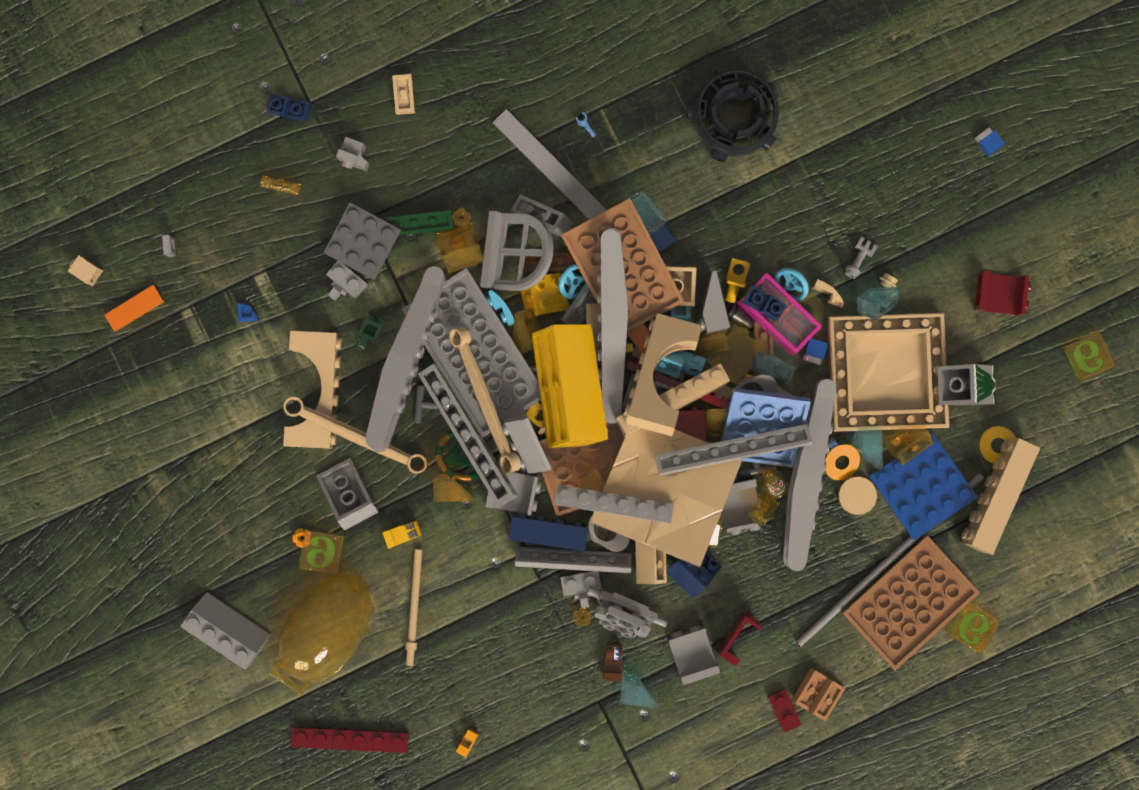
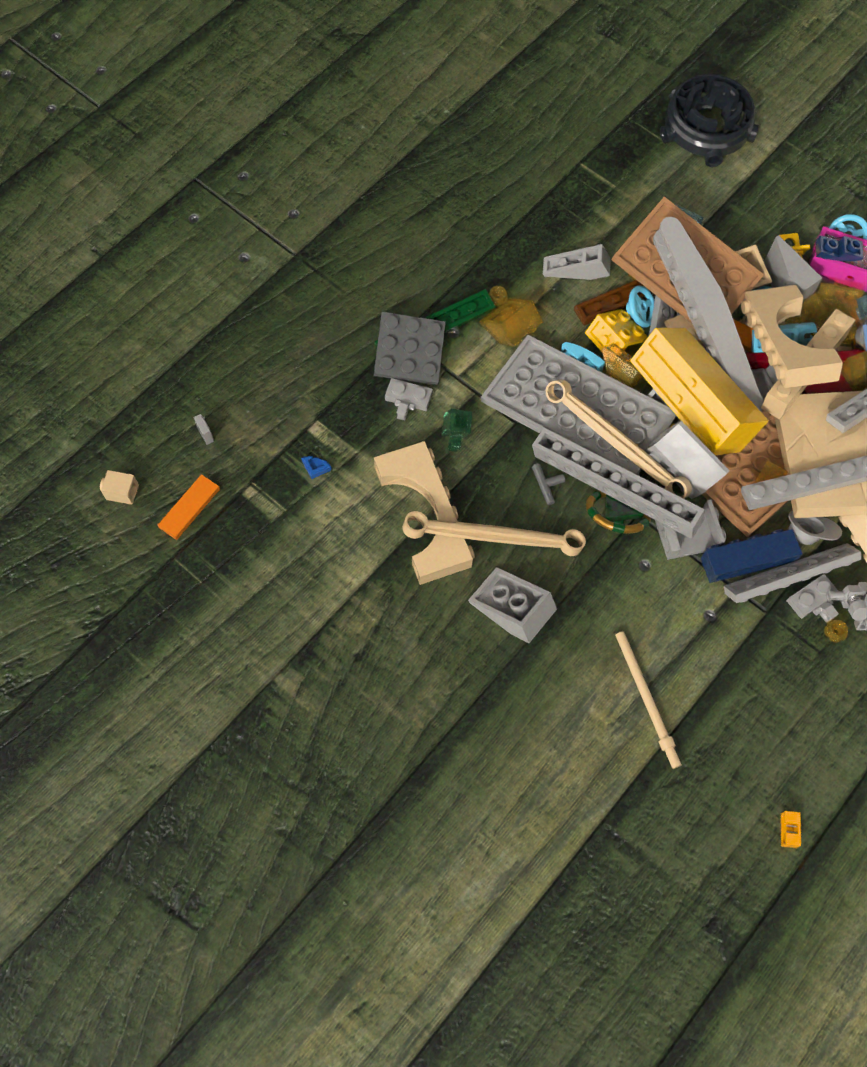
camera: 20 degrees left, 20 degrees down
light grey slope [180,592,271,670] -> none
clear yellow pin [260,175,301,196] -> none
dark blue slope [267,94,311,122] -> none
clear yellow windscreen [268,572,372,697] -> none
dark red plate [291,726,409,753] -> none
light orange plate [292,528,311,547] -> none
clear yellow tile [298,530,344,574] -> none
light grey brick [336,137,369,172] -> none
light grey piece [365,266,446,452] -> none
yellow leg [382,521,422,549] -> none
tan plate [392,74,415,115] -> none
clear yellow slope [433,474,475,502] -> none
light grey window [480,211,554,291] -> none
light grey tile [493,109,606,220] -> none
medium blue hand [576,112,596,138] -> none

